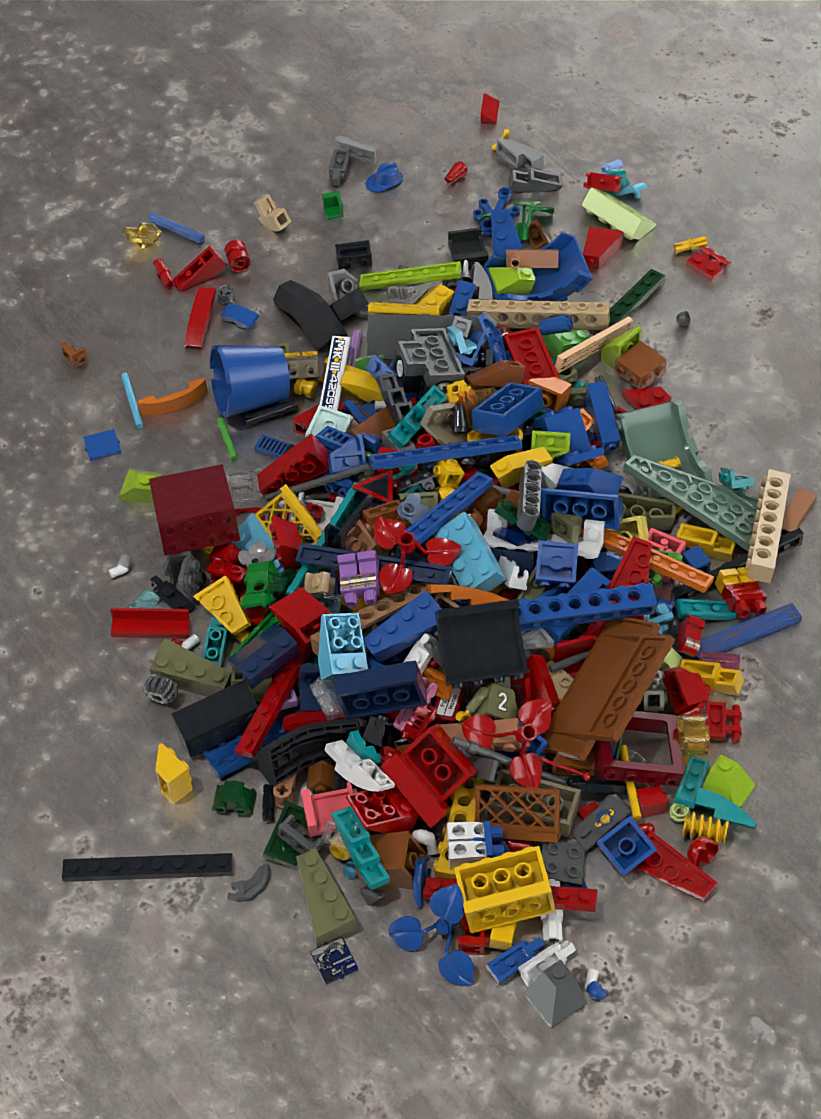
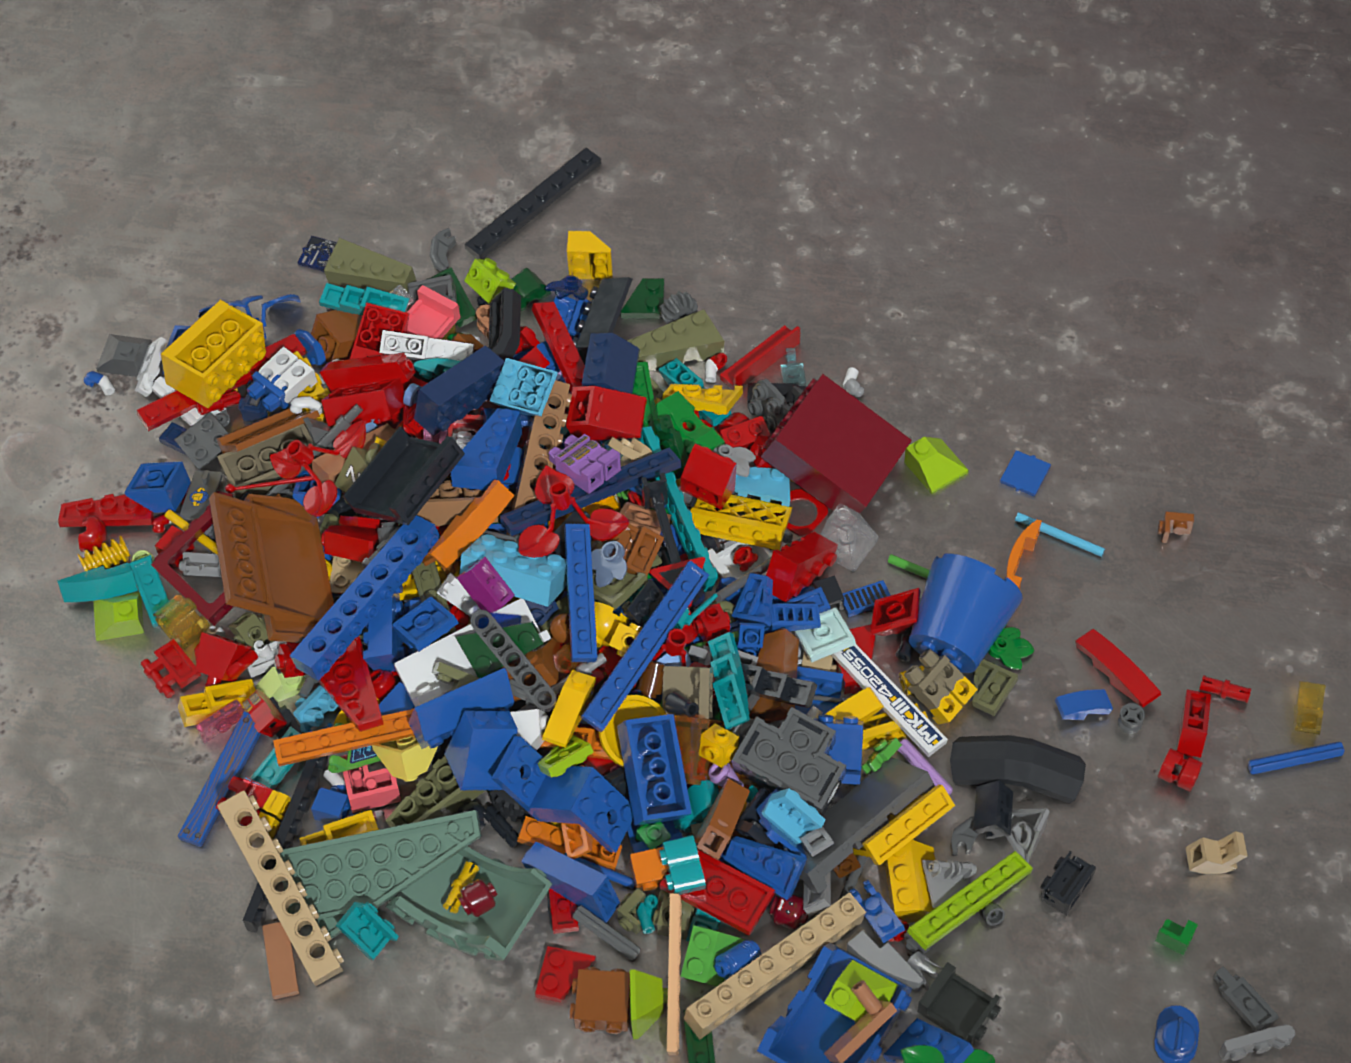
camera: 135 degrees right, 5 degrees up
none -> white arm [290,396,324,415]
none -> medium blue tile [403,383,421,407]
none -> magenta hinge [456,557,515,614]
none -> dark red head [458,879,498,917]
none -> lime brick [464,258,516,304]
none -> clear blue plate [545,275,588,301]
none -> dark green wing [621,278,664,319]
none -> teal brick [659,836,706,895]
none -> red slope [870,588,921,636]

